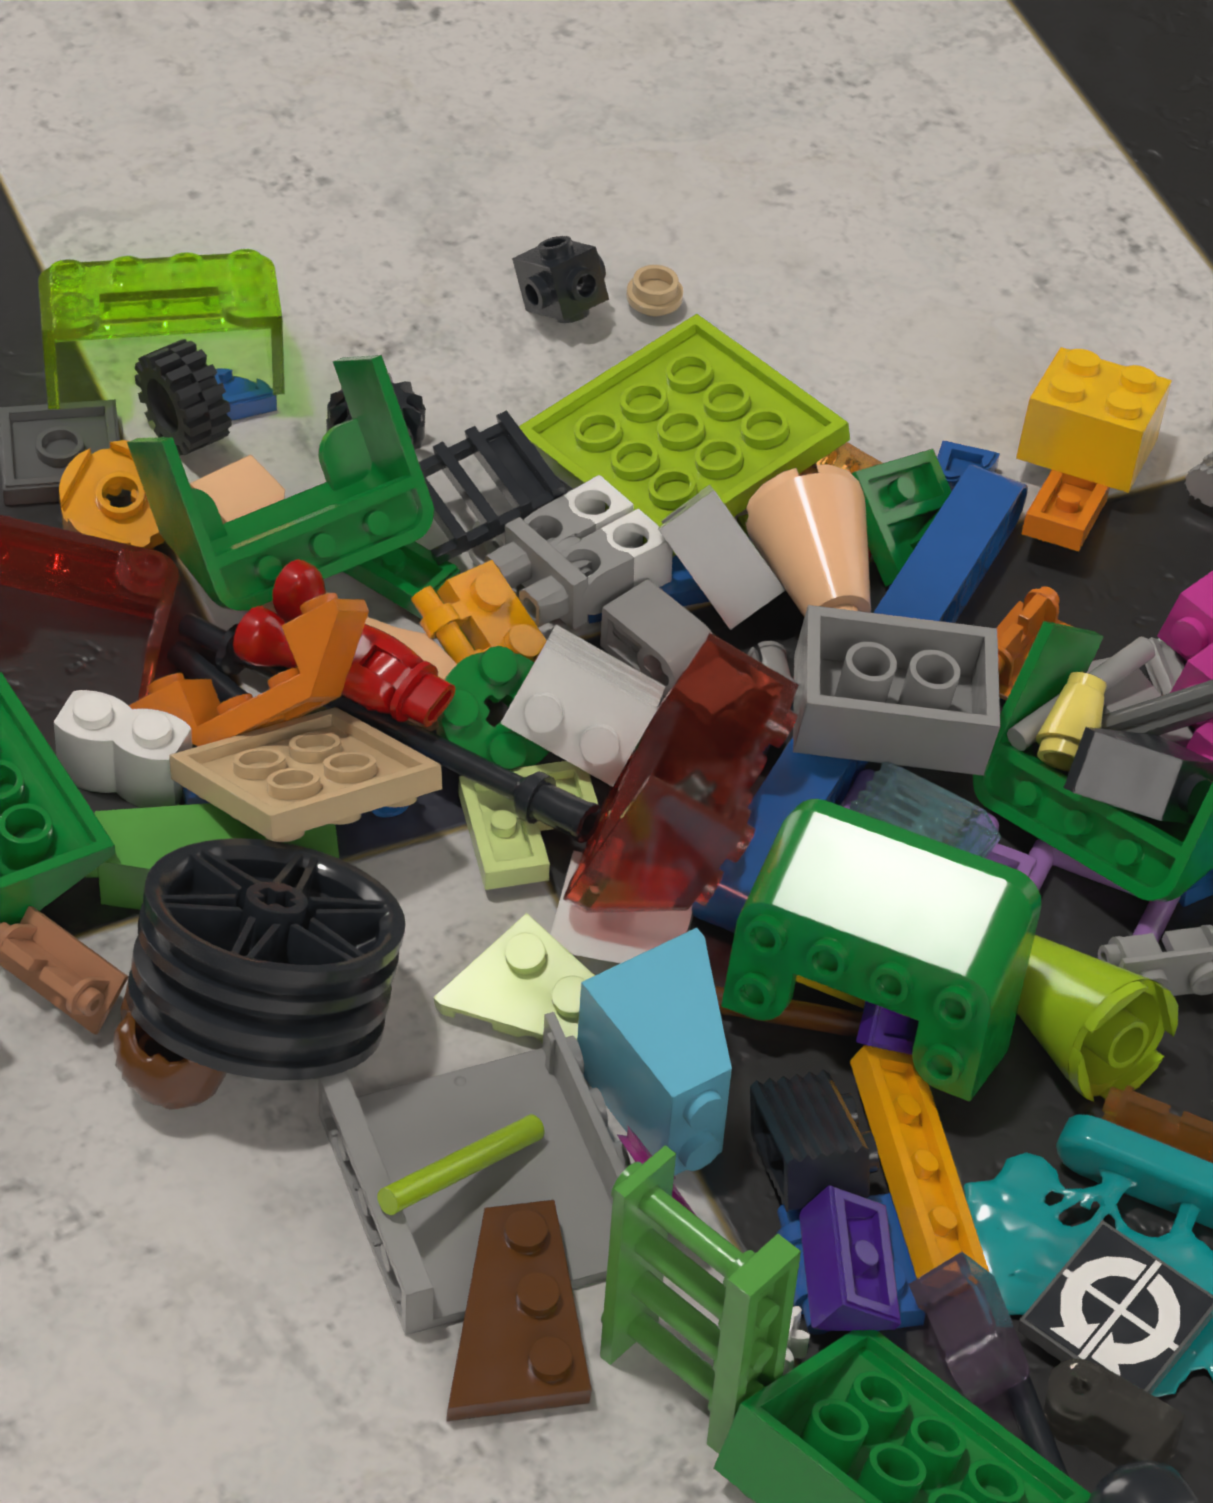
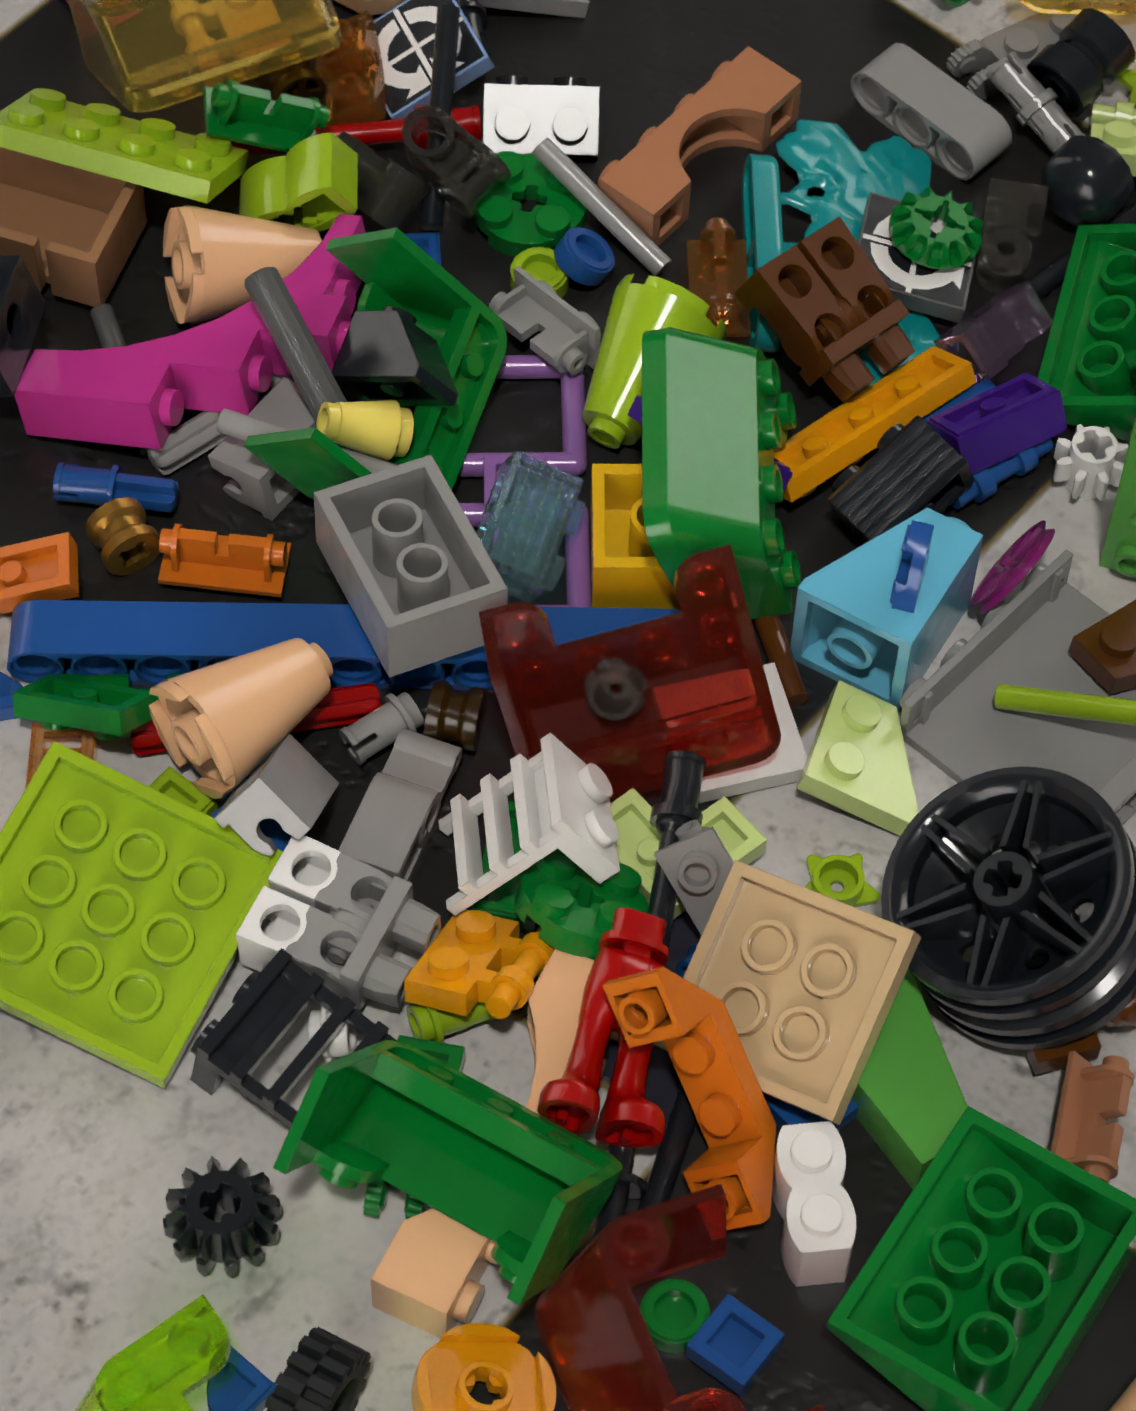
camera: 115 degrees left, 10 degrees up
none -> blue axle [53,462,179,513]
none -> pearl gold wheel [85,497,160,576]
none -> green tile [639,1279,710,1354]
none -> light grey hinge [654,820,734,936]
none -> blue plate [685,1293,785,1397]
none -> reddish brown hips [734,216,915,403]
none -> lime plate [805,853,881,907]
none -> green gear [889,186,983,269]
none -> blue tile [890,520,934,613]

